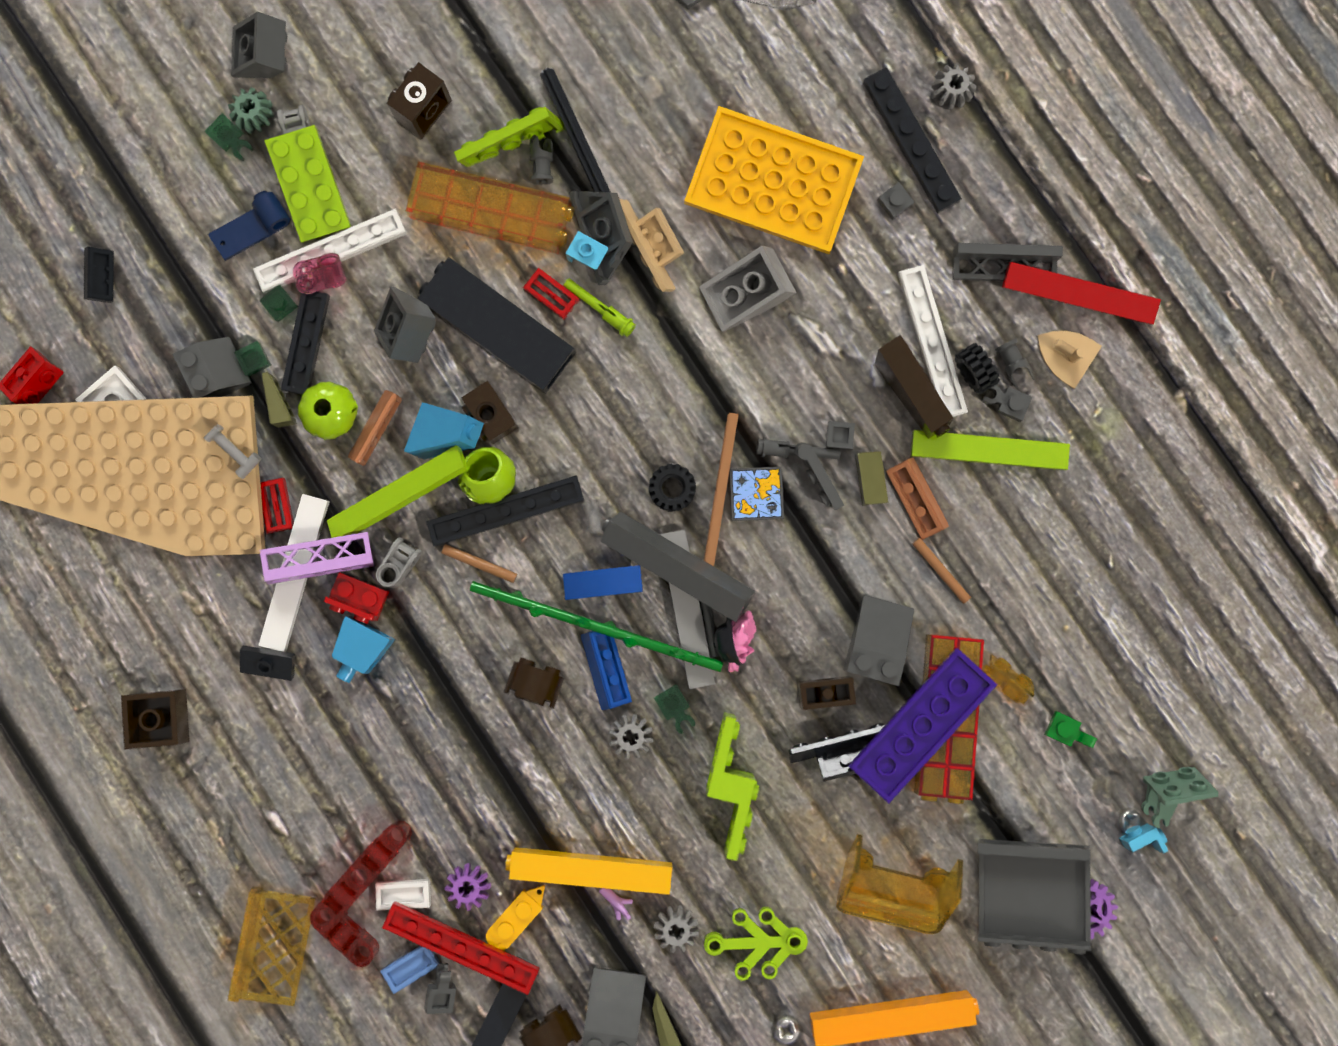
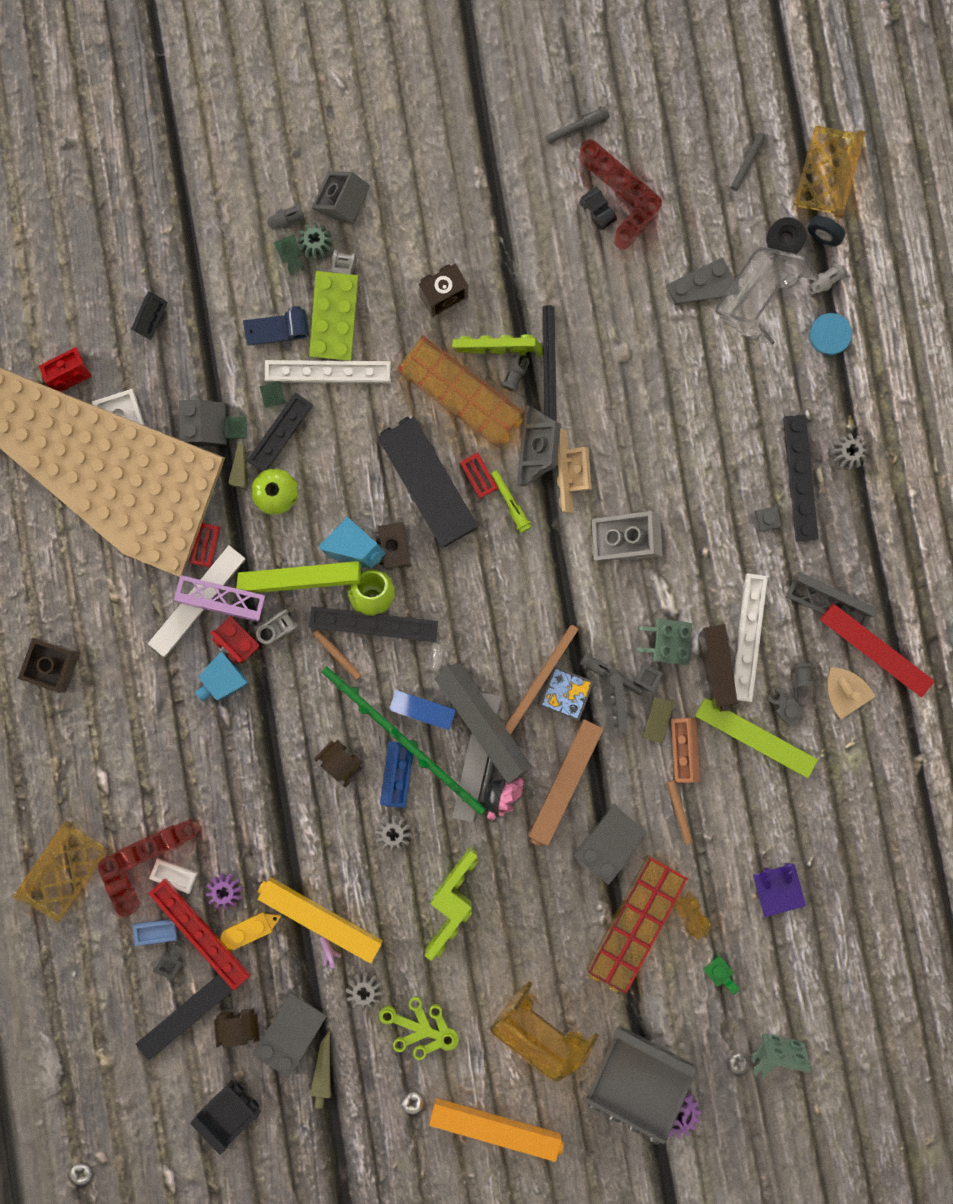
camera: 20 degrees right, 0 degrees up
light grey piece [204,424,262,479] -> none
black plate [240,645,295,681] -> none
clear pink piece [293,253,347,294] -> none
nougat slope [348,390,402,466] -> none
dark grey slope [374,286,436,363] -> none
medium azure bracket [565,231,608,270] -> none
black tyre [649,463,696,512] -> none
clear green plate [654,684,695,734] -> none
yellow plate [684,106,864,254] -> none
black bracket [789,723,885,782] -> none
dark brown brick [797,676,856,710] -> none
dark purple tile [848,648,997,804] -> none
black tyre [955,343,1000,394] -> none
medium azure bracket [1119,823,1168,854] -> none
none -> dark grey piece [267,202,305,229]
none -> medium nougat brick [528,719,603,847]
none -> sand green plate [636,618,692,665]
none -> dark purple plate [753,862,806,917]

